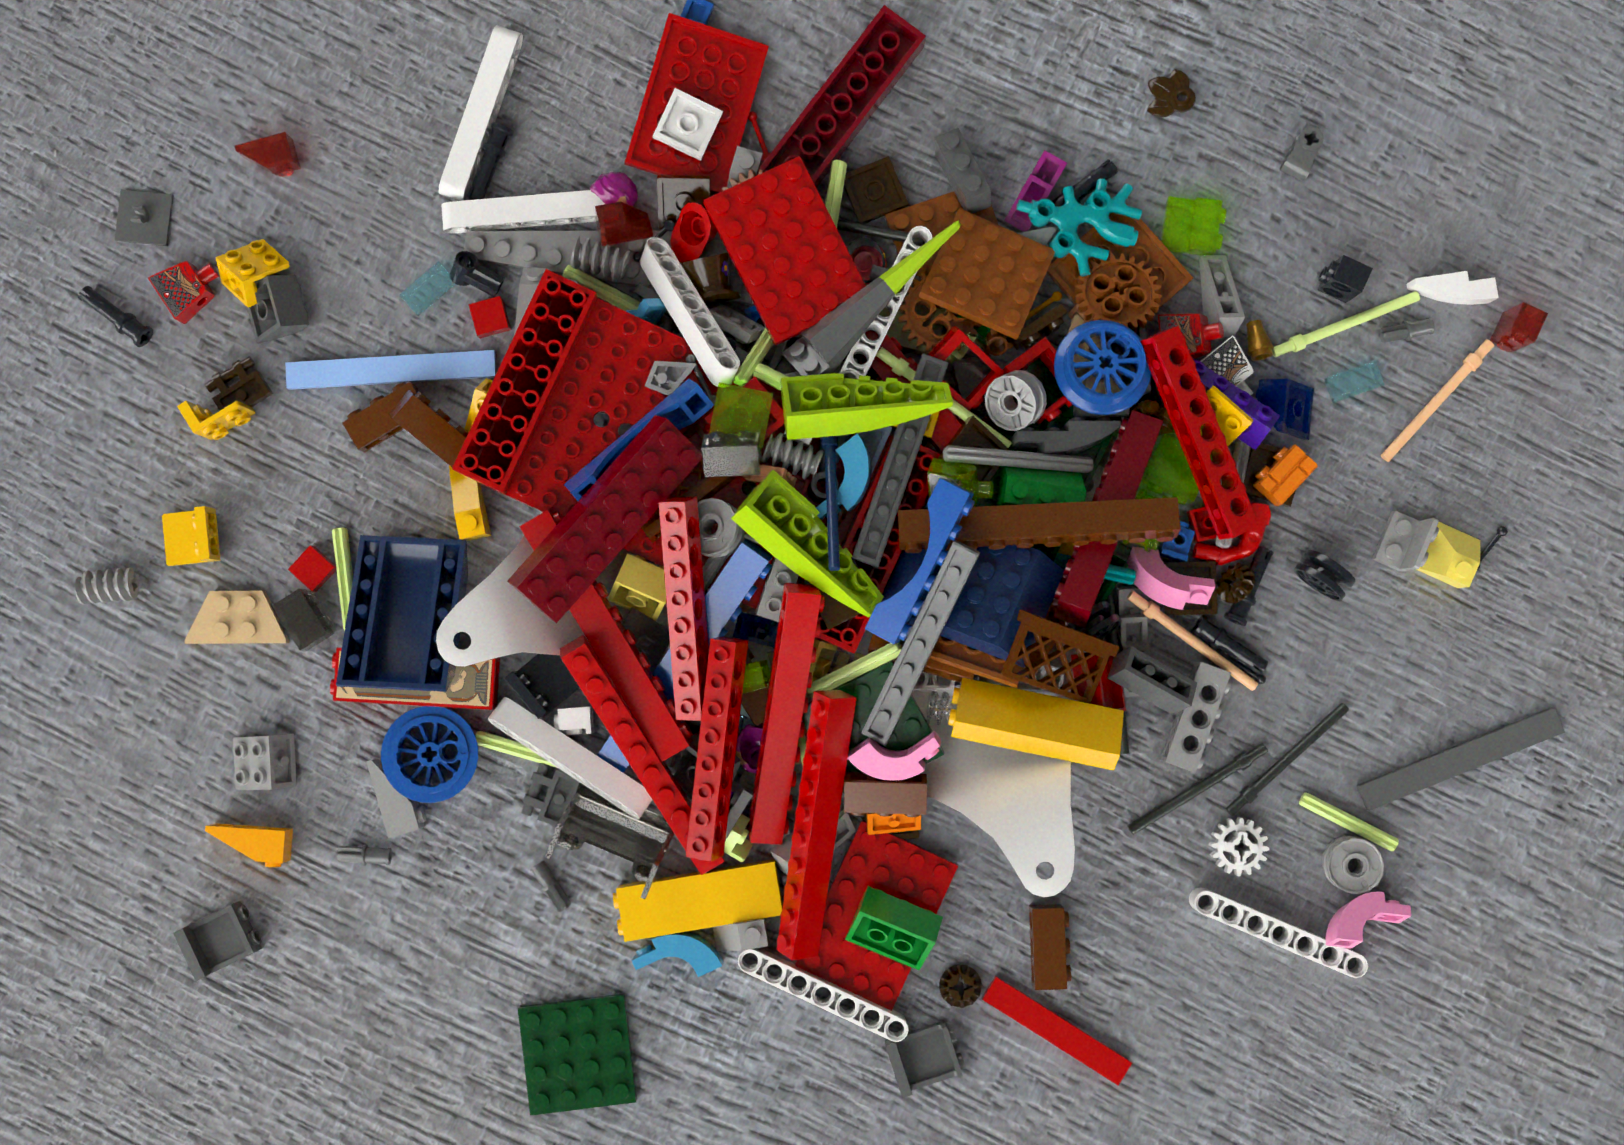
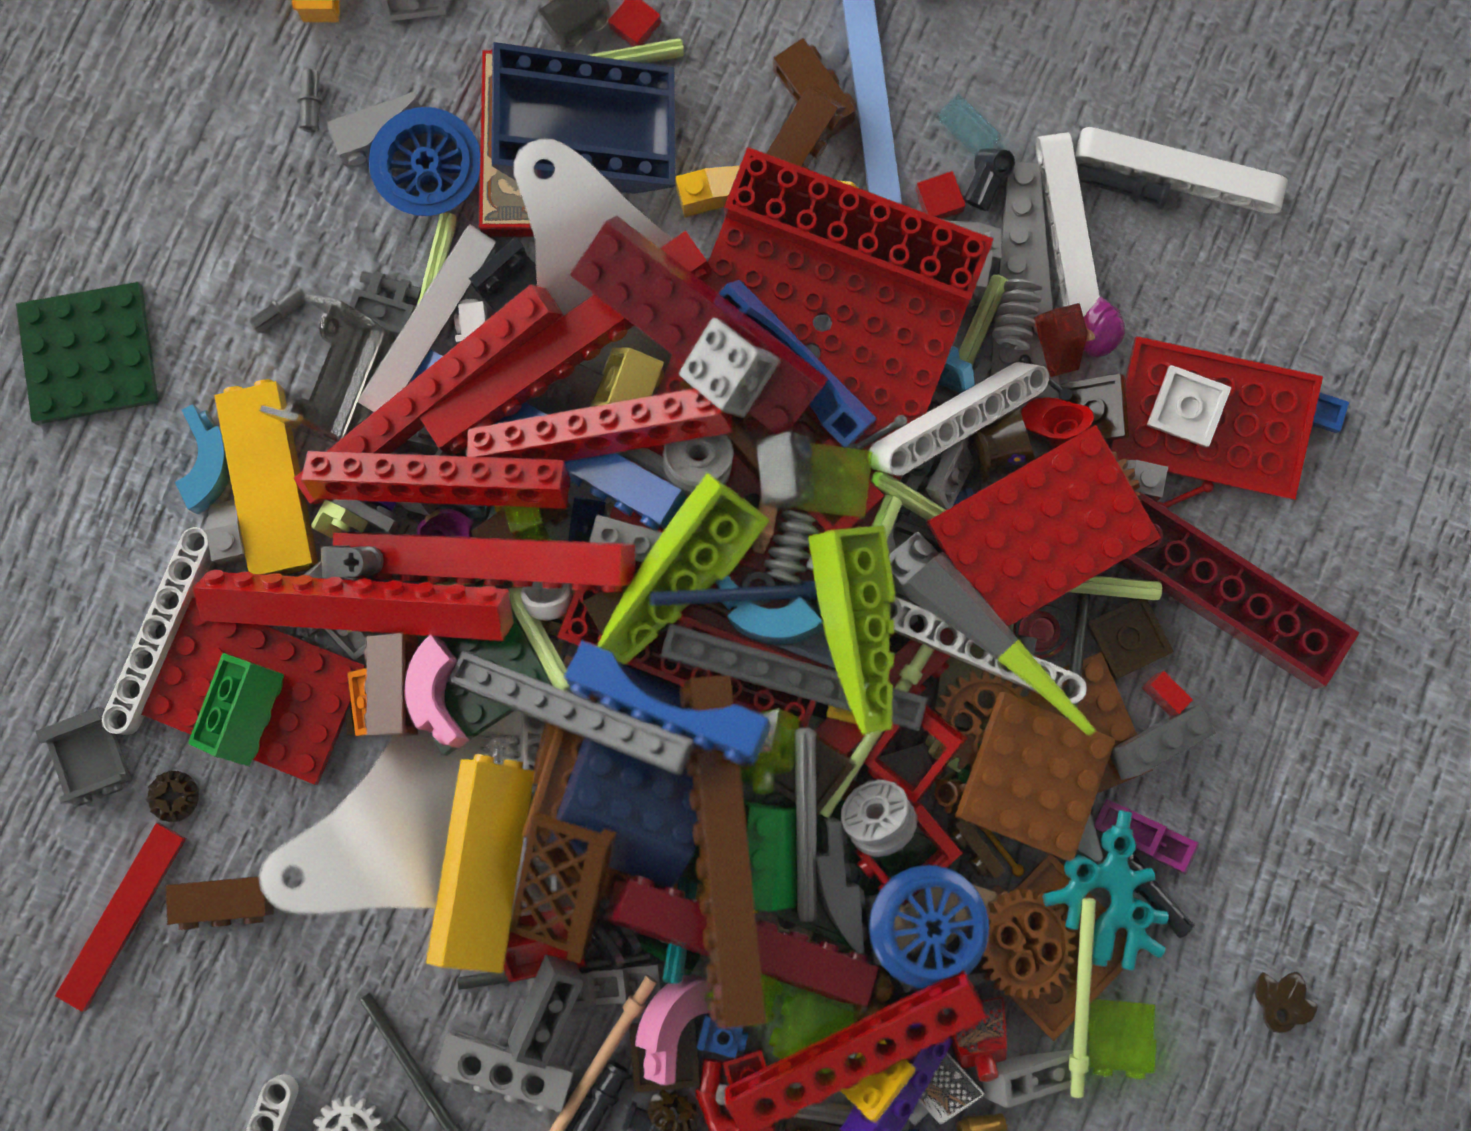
camera: 85 degrees right, 5 degrees down
light grey piece [645,361,696,396] -> none
none -> dark grey piece [321,545,384,578]
none -> white helmet [521,582,573,620]
none -> light grey bracket [679,318,780,417]
none -> yellowish green bar [1069,898,1096,1098]
none -> red piece [1141,671,1193,716]

